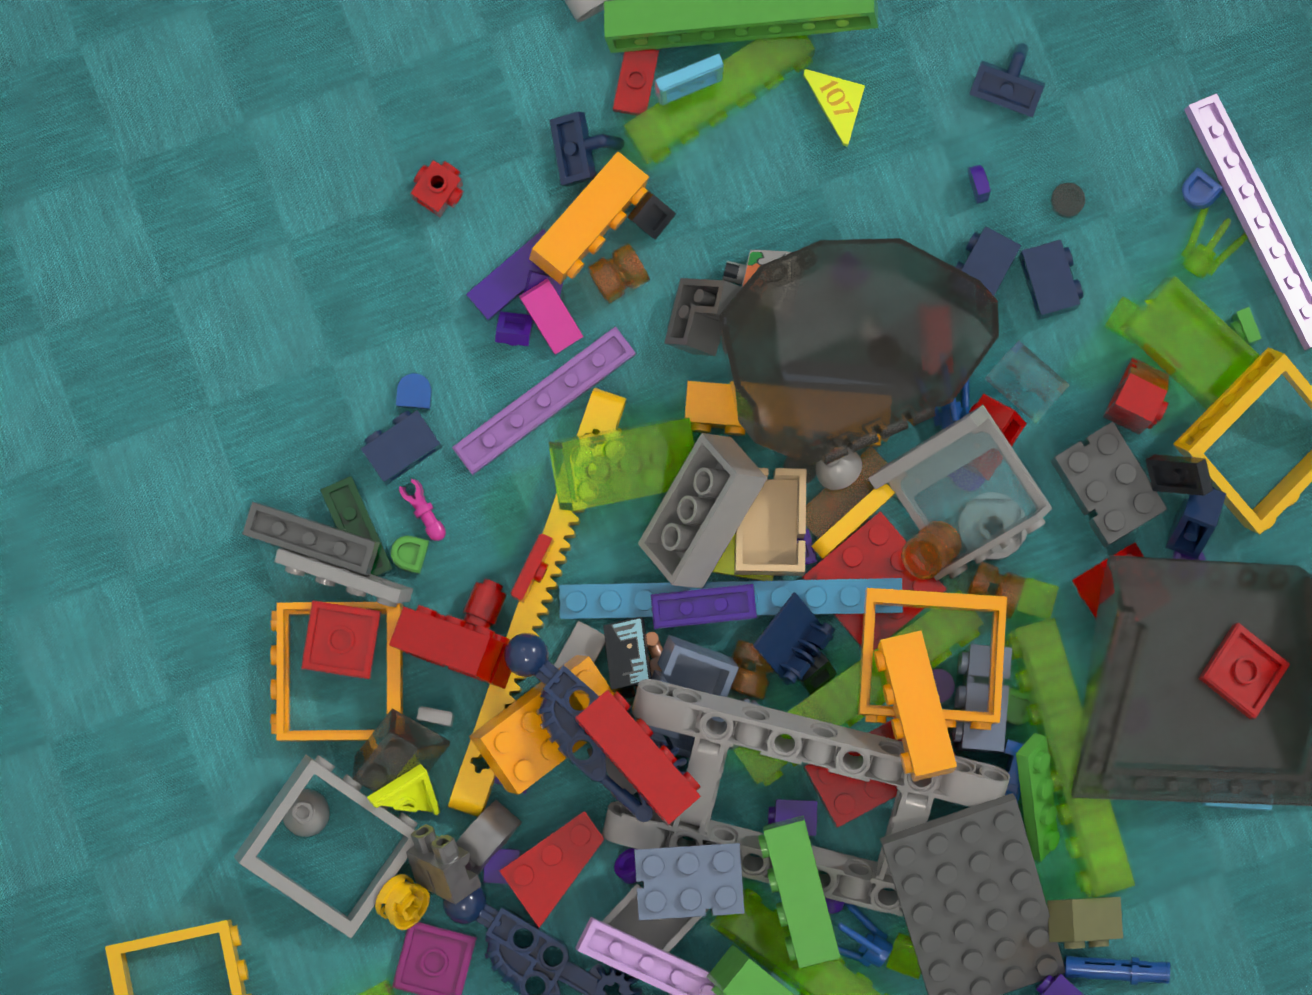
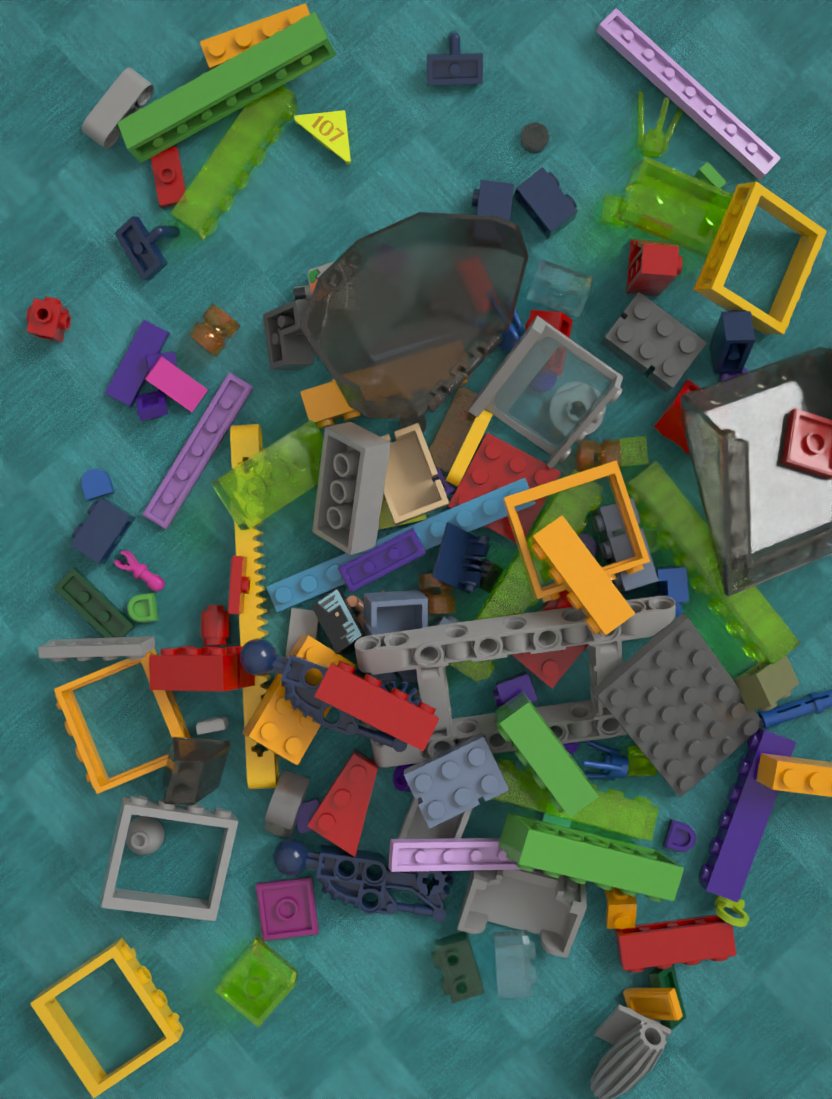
camera: 25 degrees left, 5 degrees up
dark grey plate [243,502,380,575] -> none
red tile [301,600,381,679] -> none
neon yellow tile [367,764,440,815] -> none
yellow wheel [375,874,430,930] -> none
flat silver hips [406,824,481,905] -> none
light orange brick [529,152,649,285] -> none
black plate [627,191,676,240] -> none
medium azure tile [655,53,724,105] -> none
light grey brick [816,445,862,490] -> none
clear orange wheel [901,521,961,579] -> none
dark purple tile [968,164,991,204] -> none
bright green plate [1016,733,1060,862] -> none
black plate [1146,454,1213,496] -> none
blue tile [1182,167,1224,209] -> none

